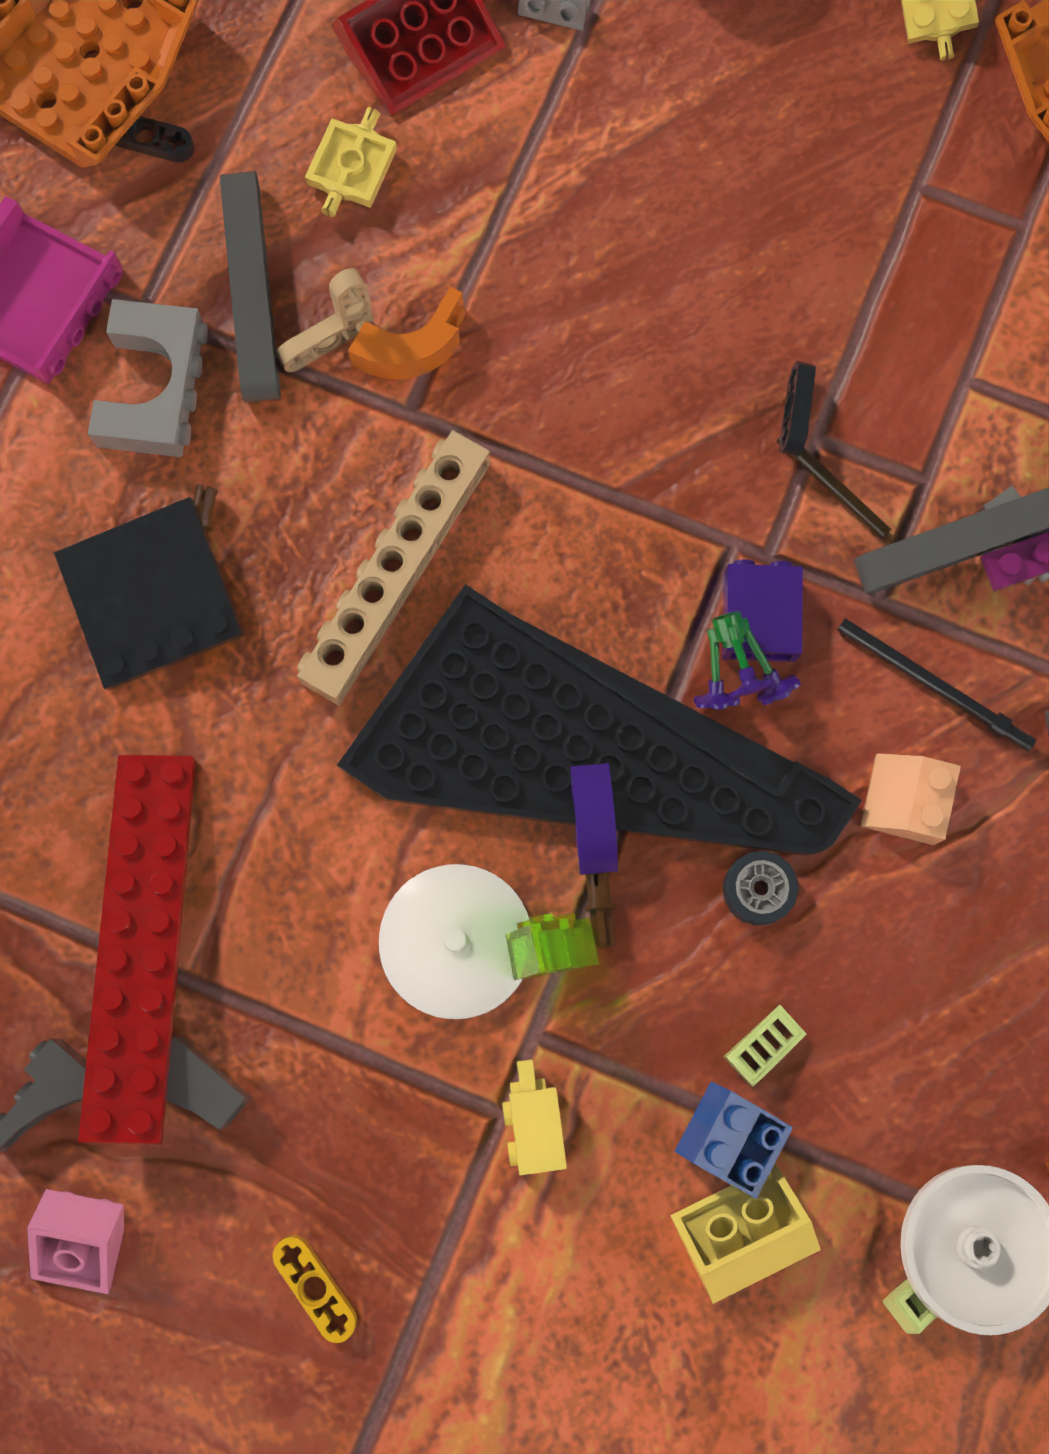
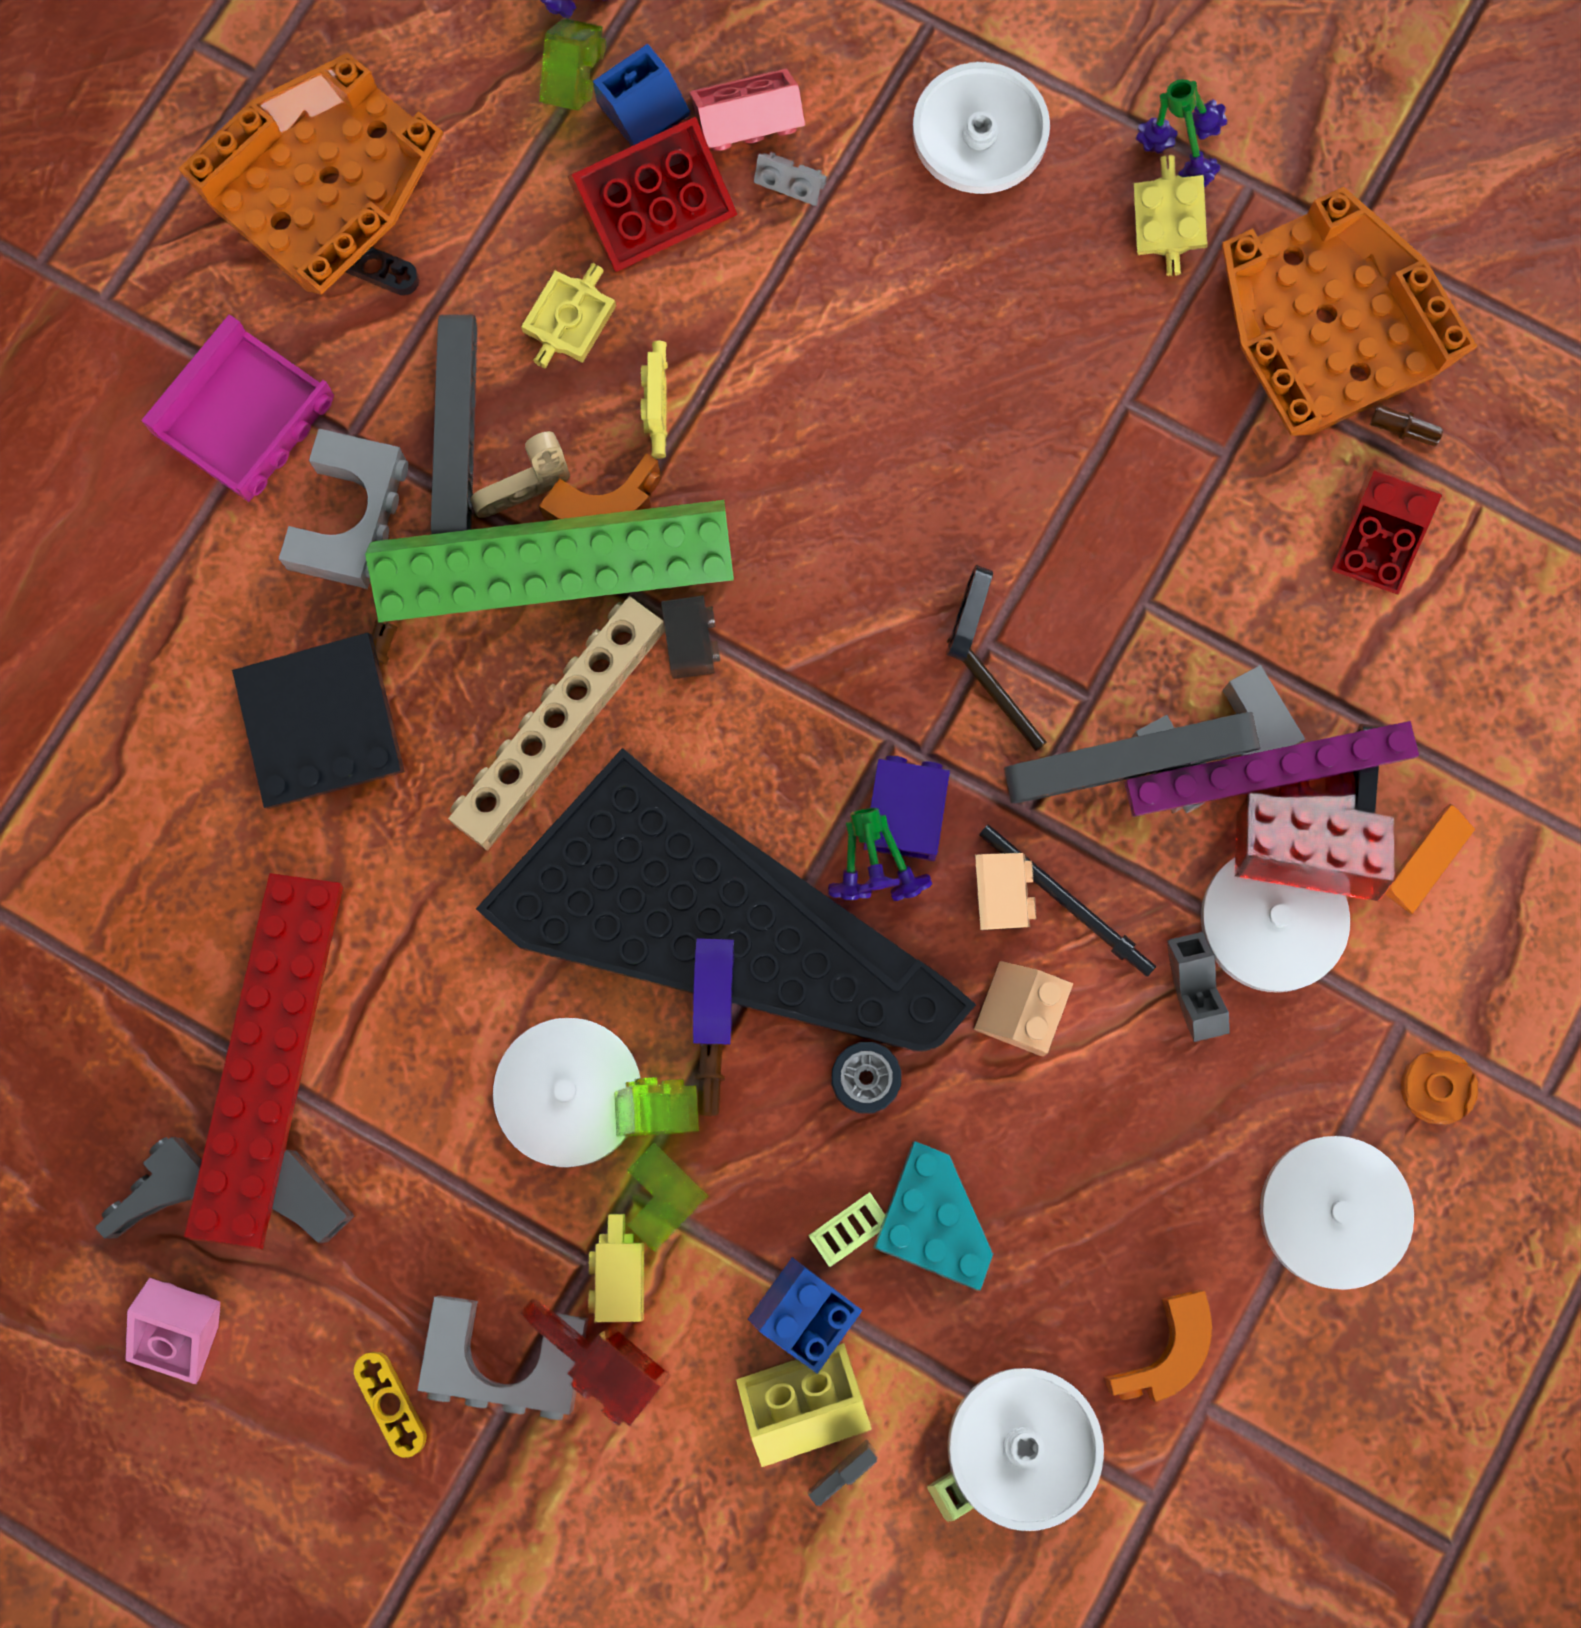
camera: 10 degrees right, 0 degrees up
none -> bright green brick [365,500,734,622]
none -> light grey arch [417,1295,589,1420]
none -> clear red brick [521,1299,671,1427]
none -> clear neon green brick [627,1143,710,1252]
none -> light yellow plate [641,341,668,459]
none -> clear smoke brick [661,596,720,679]
none -> dark grey tile [808,1439,878,1506]
none -> teal plate [873,1141,993,1291]
none -> light nougat slope [975,853,1036,930]

